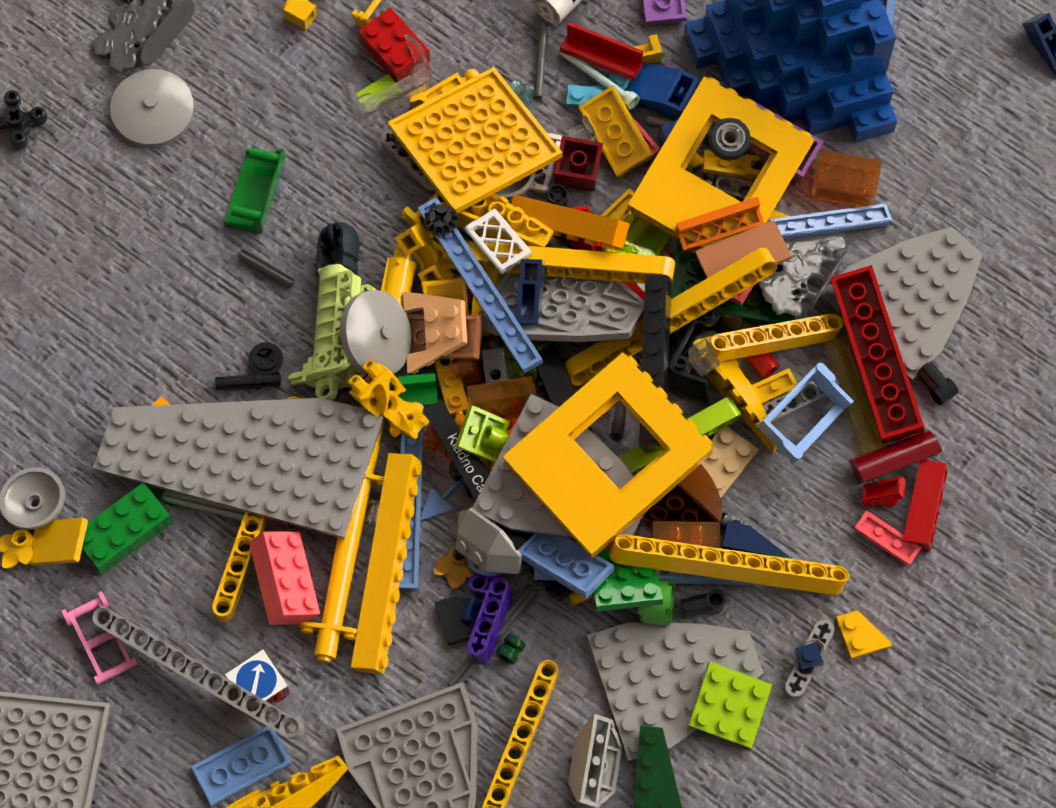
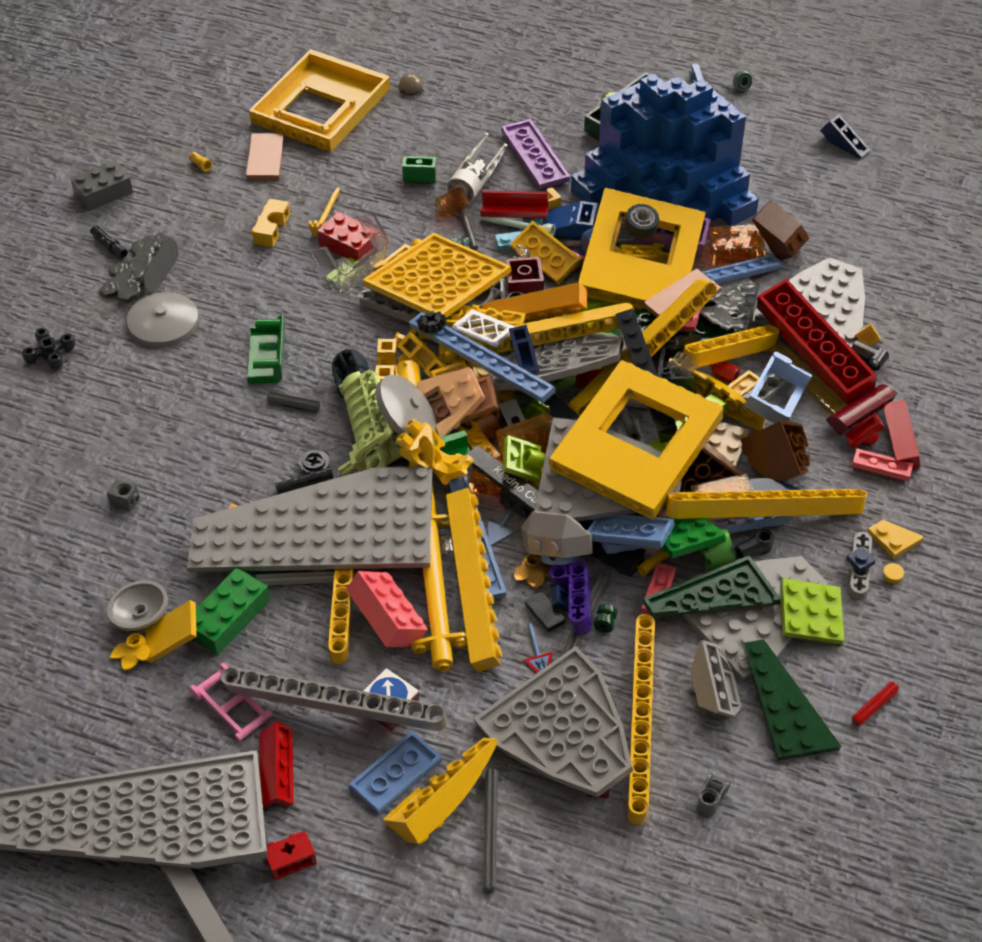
camera: 15 degrees left, 20 degrees down
orange fence [675,197,765,252] -> none
none -> dark grey brick [107,479,140,511]
none -> red panel [259,721,294,809]
none -> yellow arch [375,339,397,381]
none -> clear orange piece [435,188,469,218]
none -> piece [523,623,554,674]
none -> coral plate [641,562,677,619]
none -> dark green wing [643,556,781,618]
none -> reddish brown brick [740,421,810,480]
none -> reddish brown slope [751,200,810,261]
none -> yellow panel [855,323,881,346]
none -> yellow tile [883,563,904,584]

